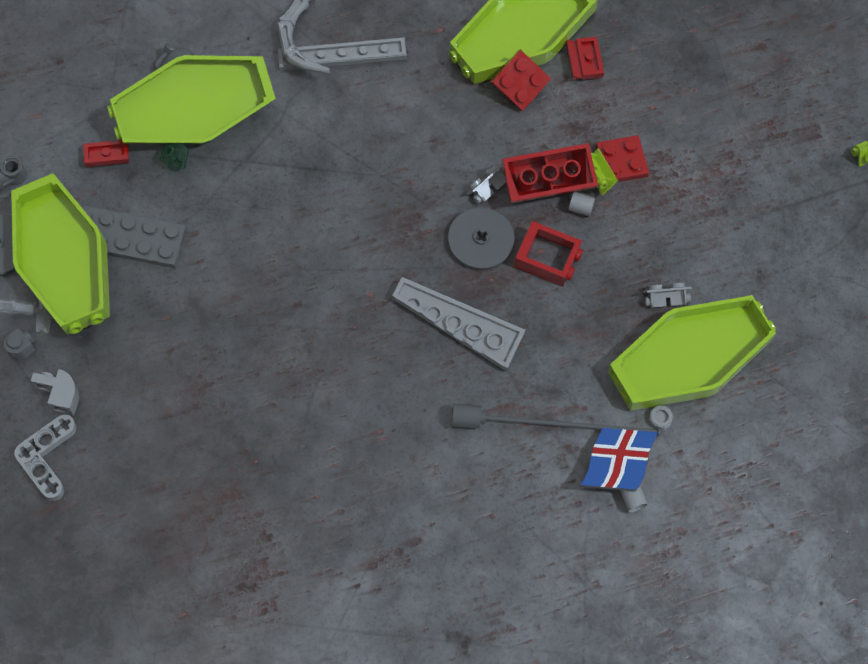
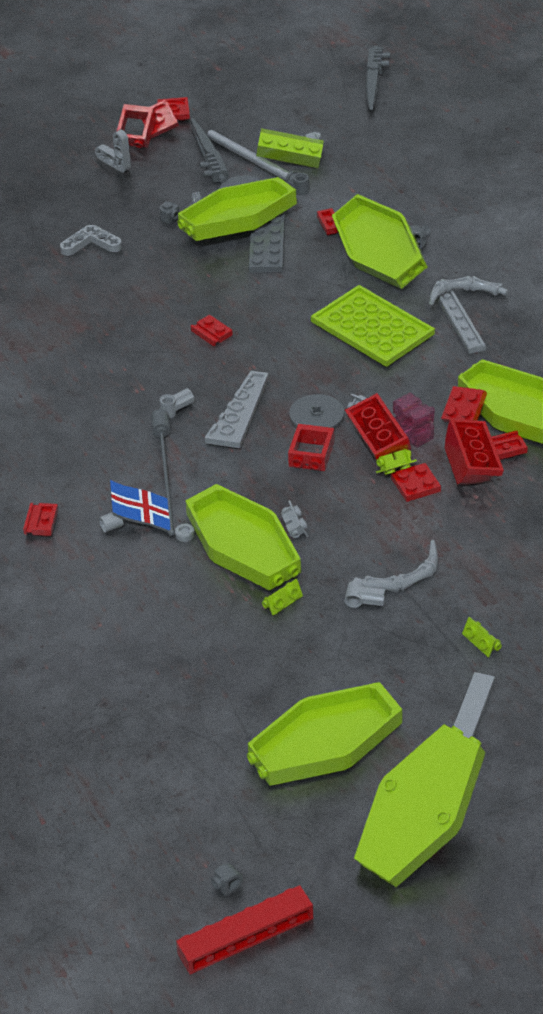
camera: 85 degrees right, 25 degrees down
light grey brick [31,369,79,416] -> none
clear green plate [160,143,190,171] -> none
light grey beam [568,192,595,217] -> none
none -> red plate [23,503,58,536]
none -> light grey piece [160,388,194,418]
none -> red plate [191,315,233,346]
none -> lime hinge [262,579,303,616]
none -> lime plate [311,285,435,367]
none -> light grey piece [344,581,386,608]
none -> light grey animal [353,540,438,593]
none -> clear pink brick [393,392,435,448]
none -> red windscreen [445,419,504,485]

